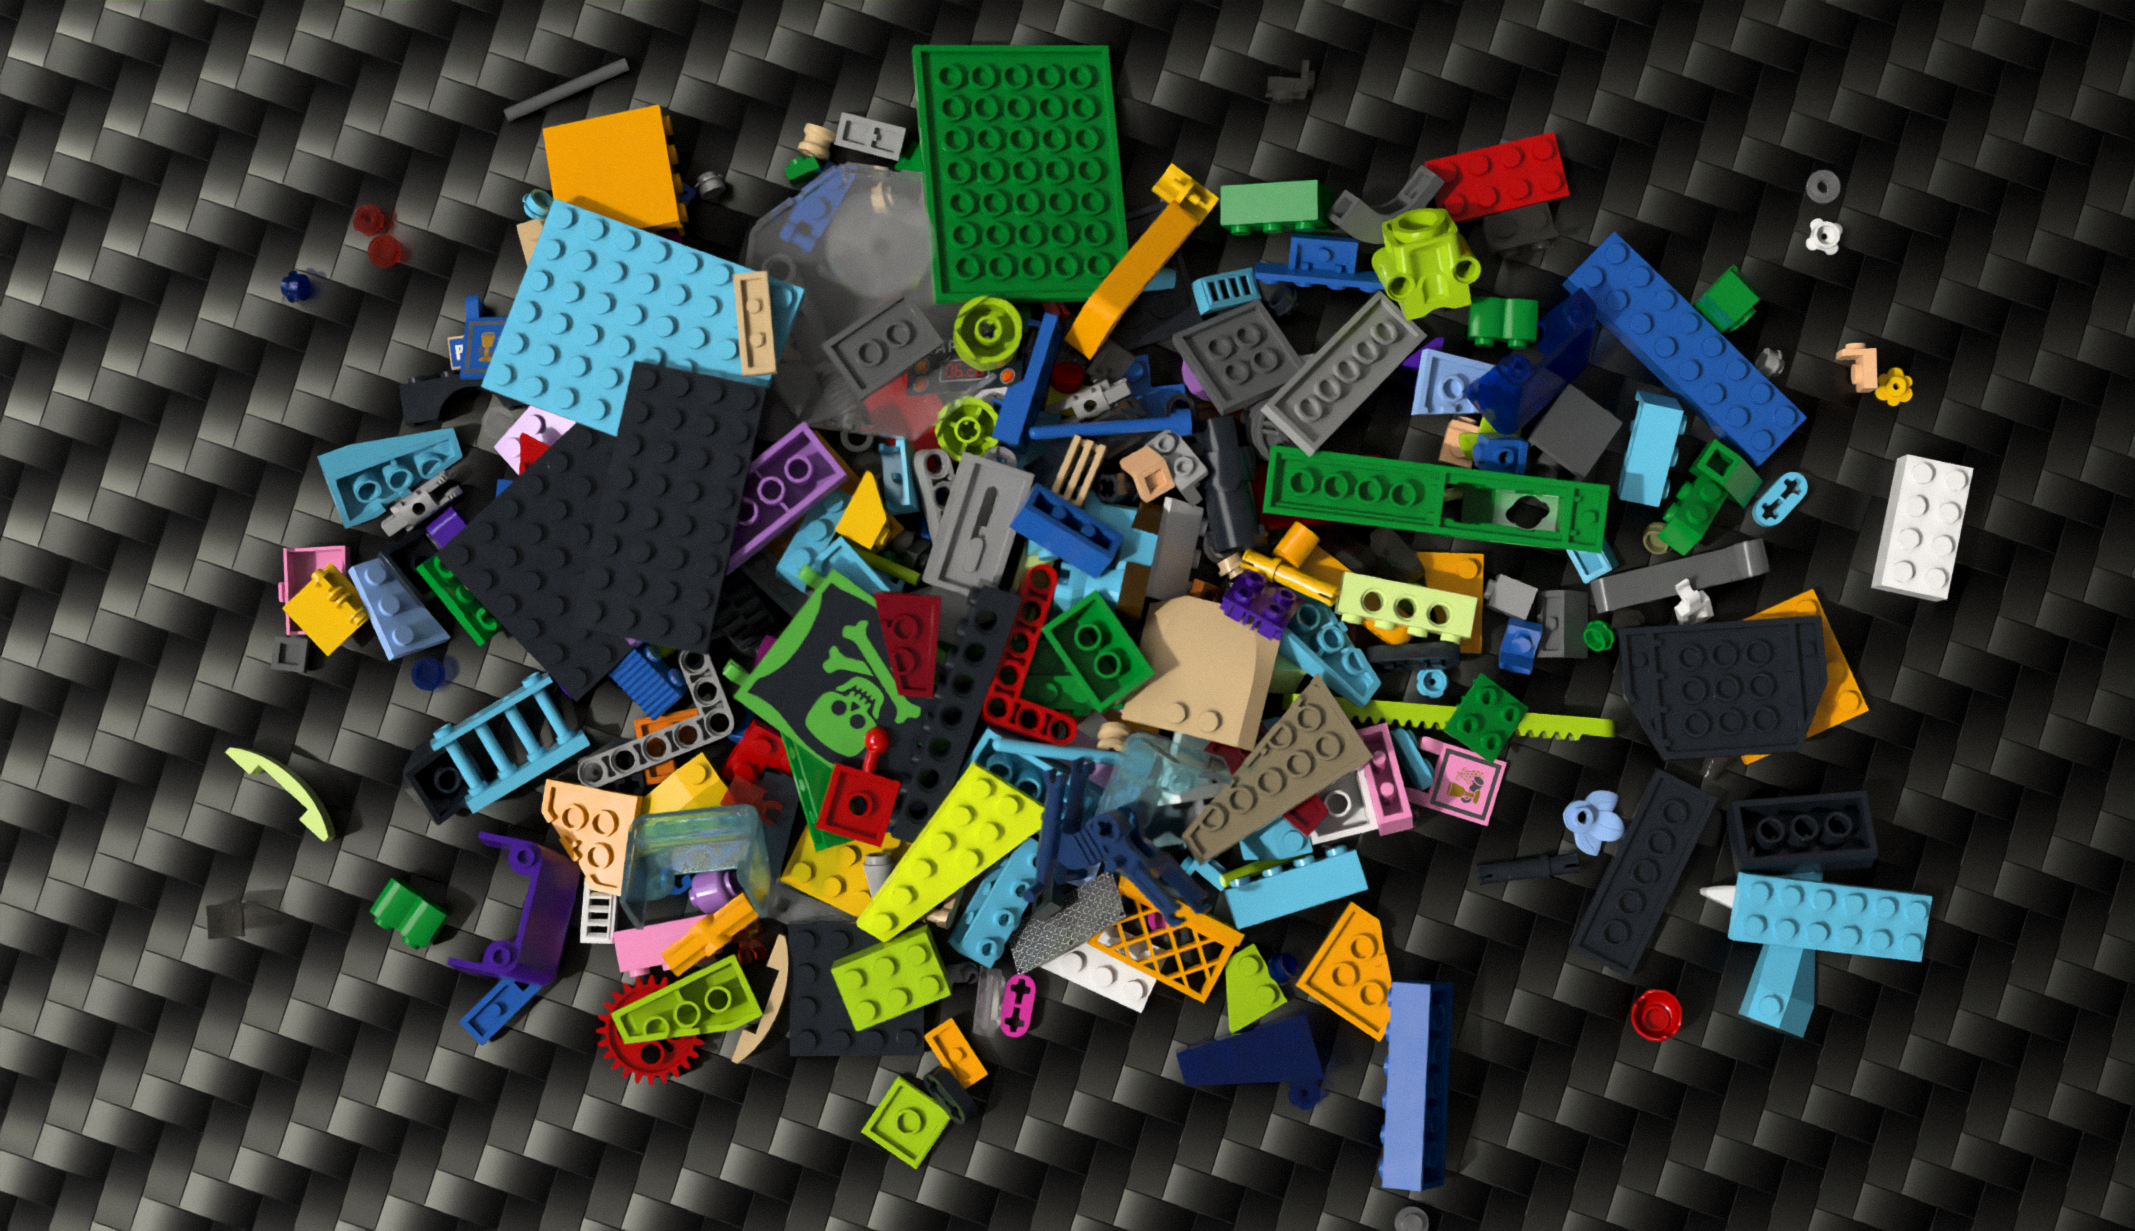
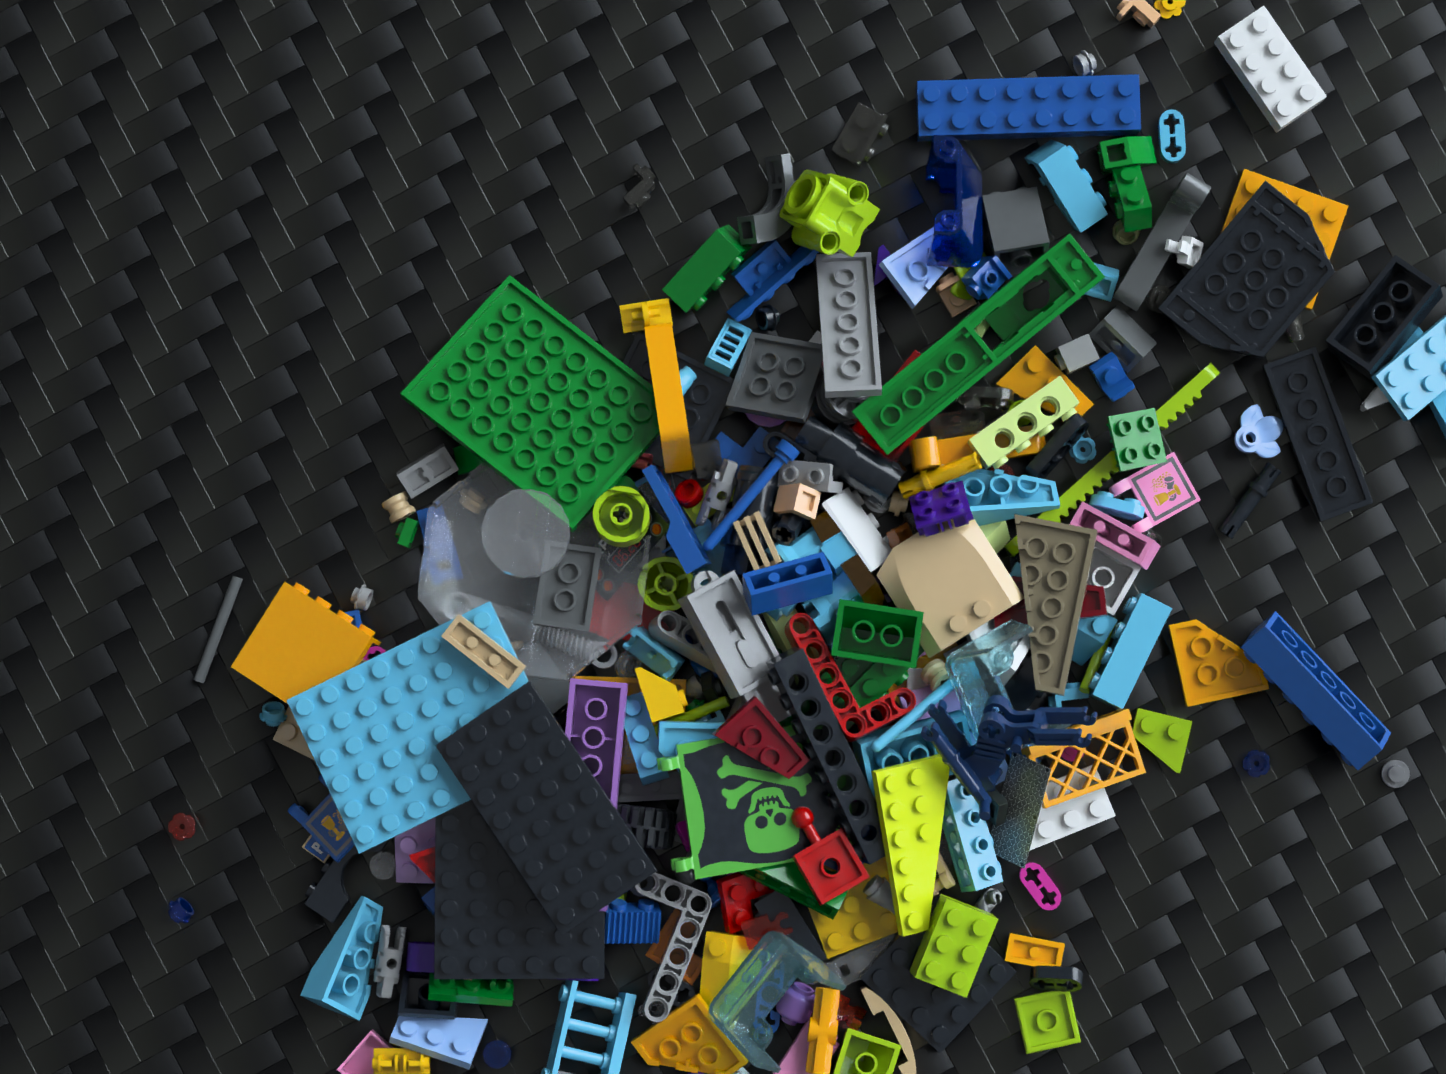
camera: 50 degrees left, 0 degrees up
clear red plate [368,235,402,268] -> none
clear plate [973,966,1005,1037] -> none
clear blue wedge [1175,1011,1325,1086] -> none
clear blue plate [1268,952,1299,986] -> none
red plate [1424,132,1570,224] -> none
green brick [1467,297,1538,349] -> none
green plate [1583,620,1615,652] -> none
red hair [1631,989,1683,1042] -> none
green wedge [1691,264,1762,336] -> none

